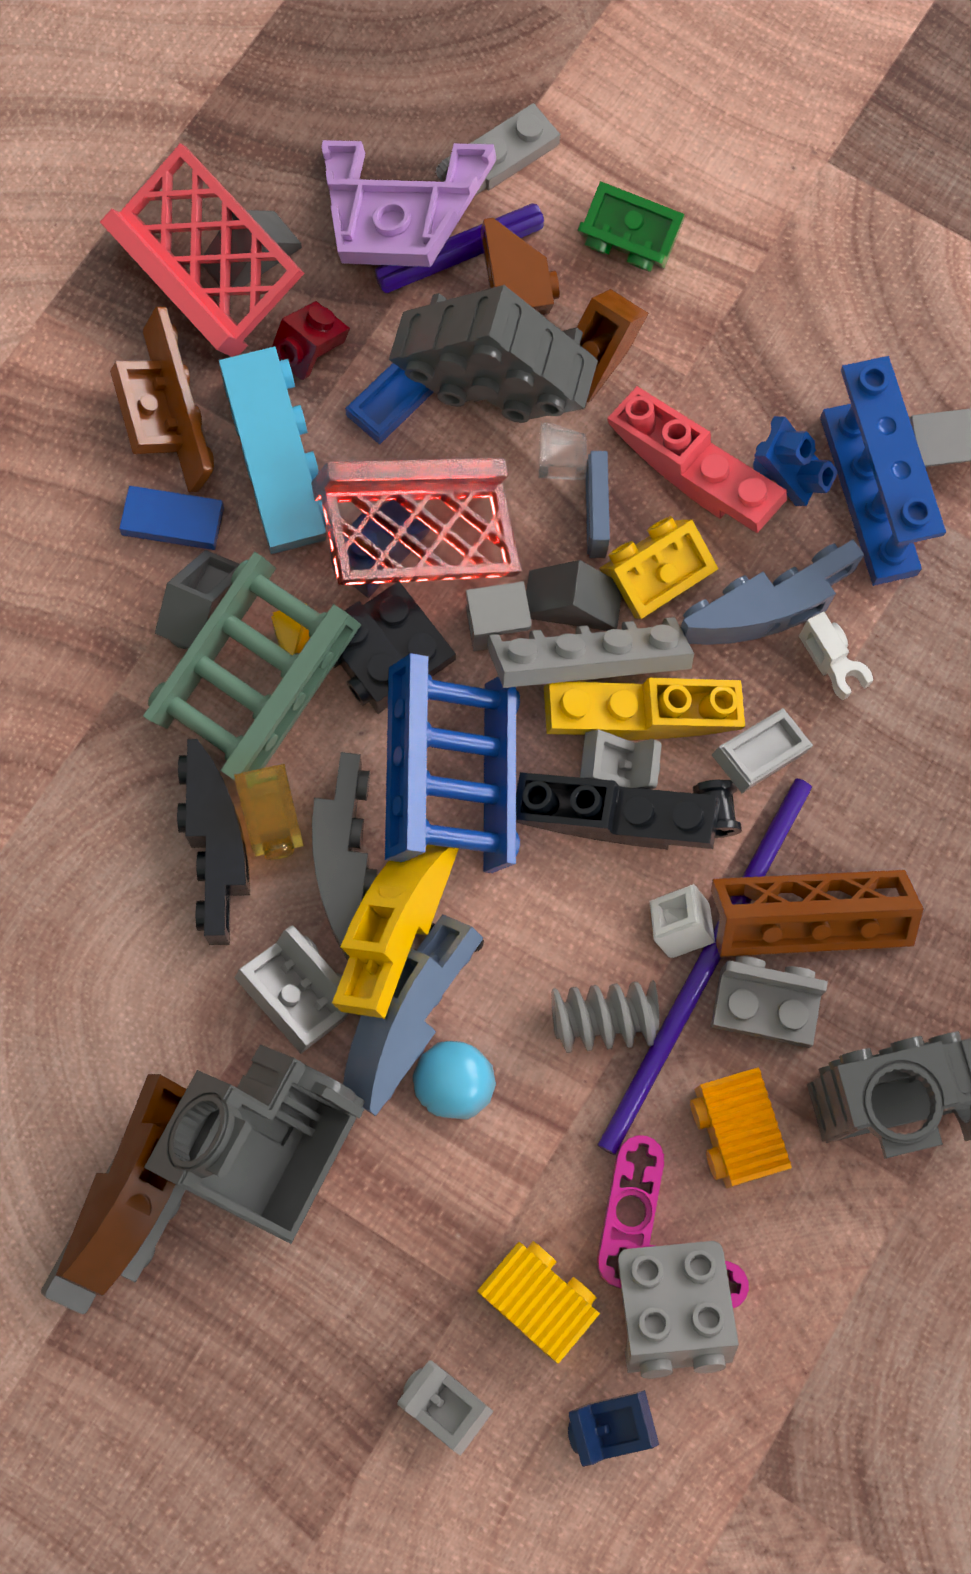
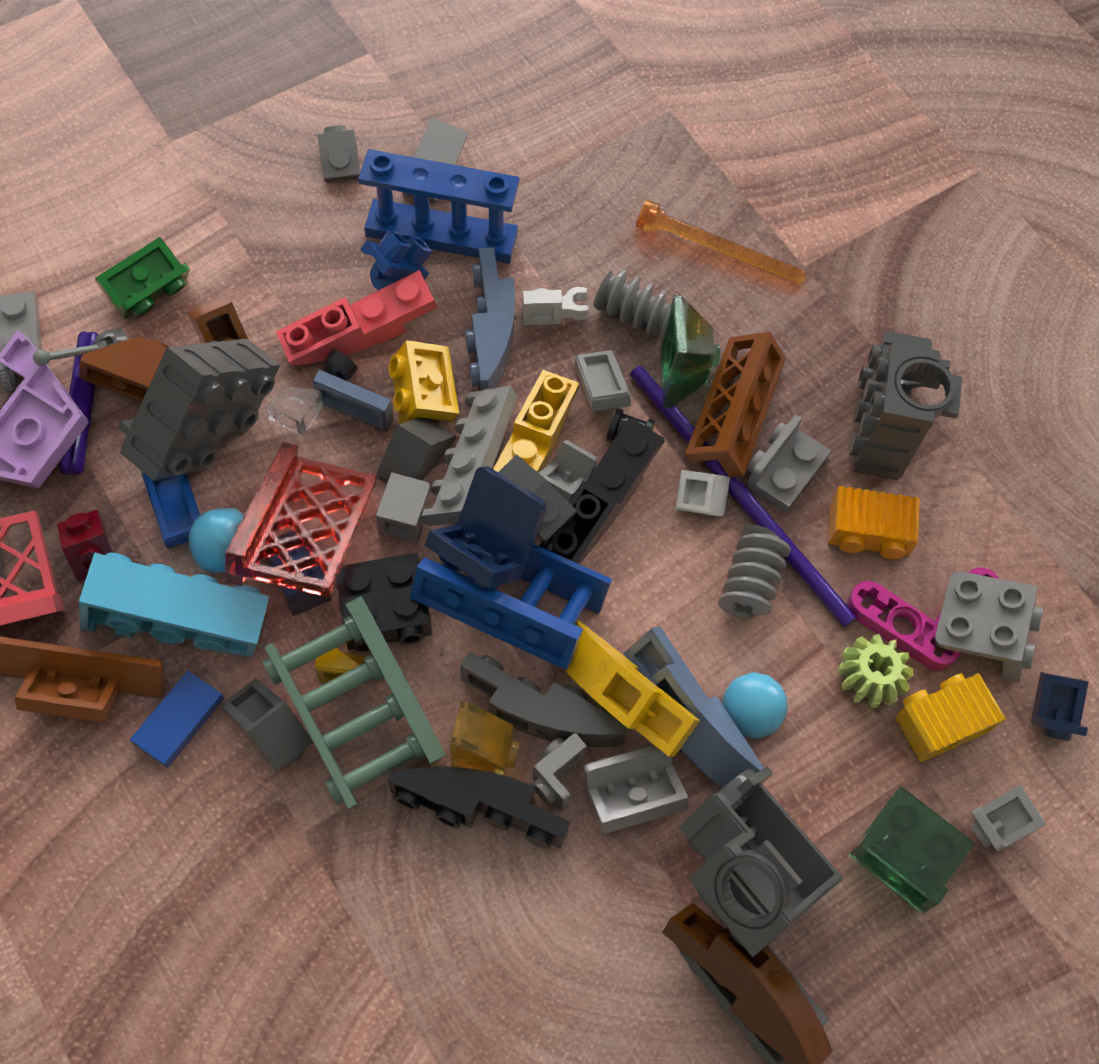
camera: 65 degrees left, 10 degrees down
none -> light grey hinge [33,329,128,366]
none -> medium azure hair [188,508,245,573]
none -> light grey bracket [317,125,360,181]
none -> black hinge [323,349,358,381]
none -> dark blue bracket [425,466,546,588]
none -> dark grey slope [498,454,577,544]
none -> light grey bracket [532,733,587,810]
none -> light grey piece [593,269,681,341]
none -> clear green slope [660,295,720,408]
none -> yellowish green gear [837,634,914,709]
none -> clear green bracket [848,787,973,914]

